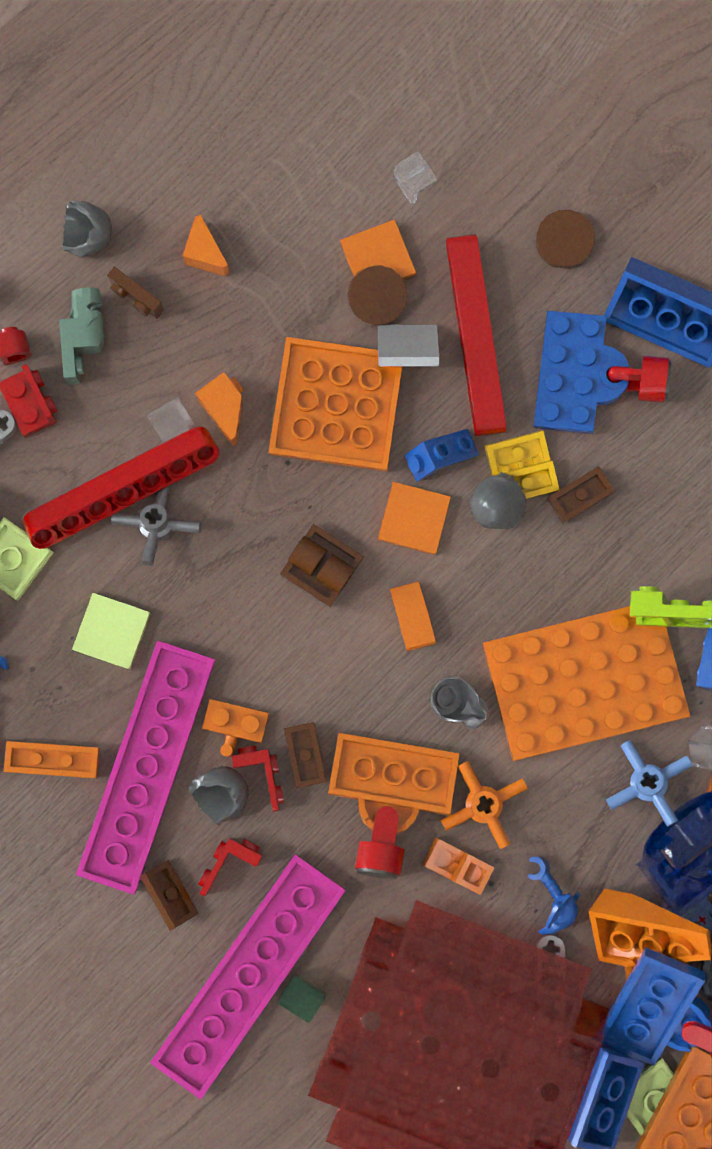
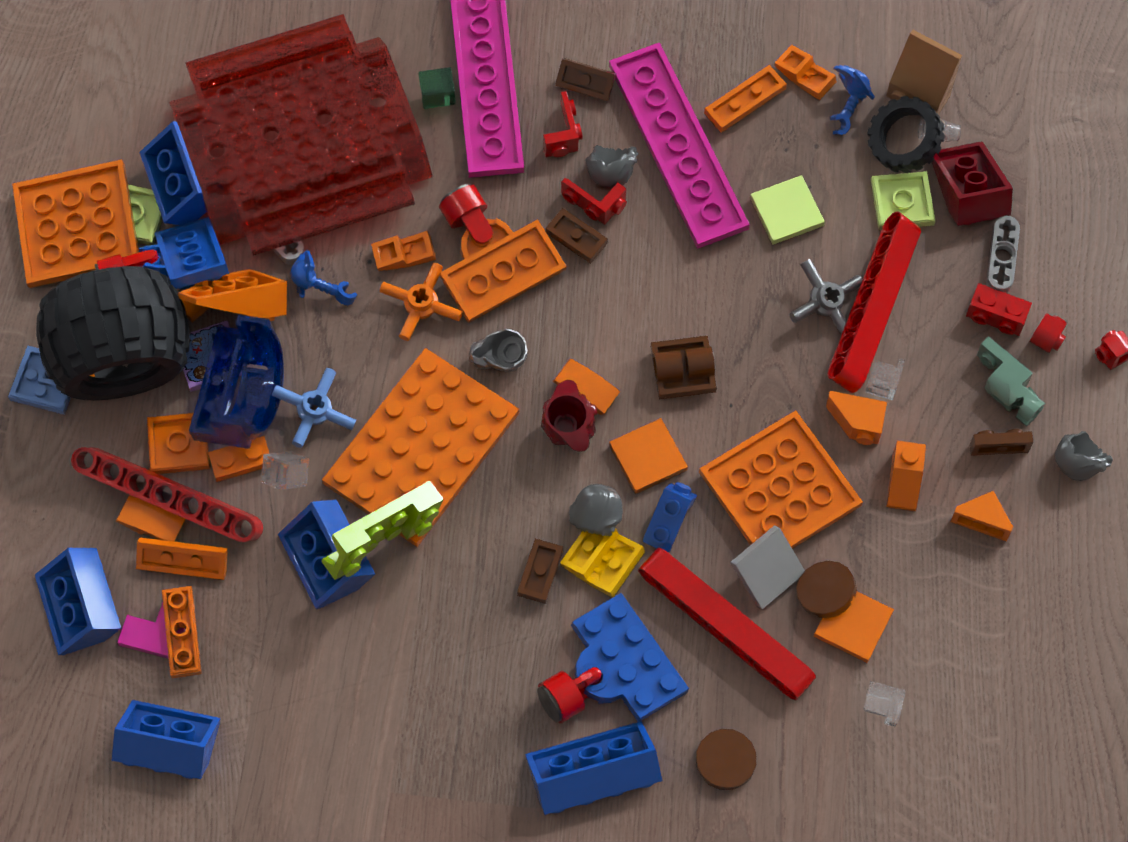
camera: 140 degrees right, 15 degrees down
orange plate [202,699,269,757] -> none
none -> dark red piece [541,380,598,452]
none -> orange slope [886,440,926,511]

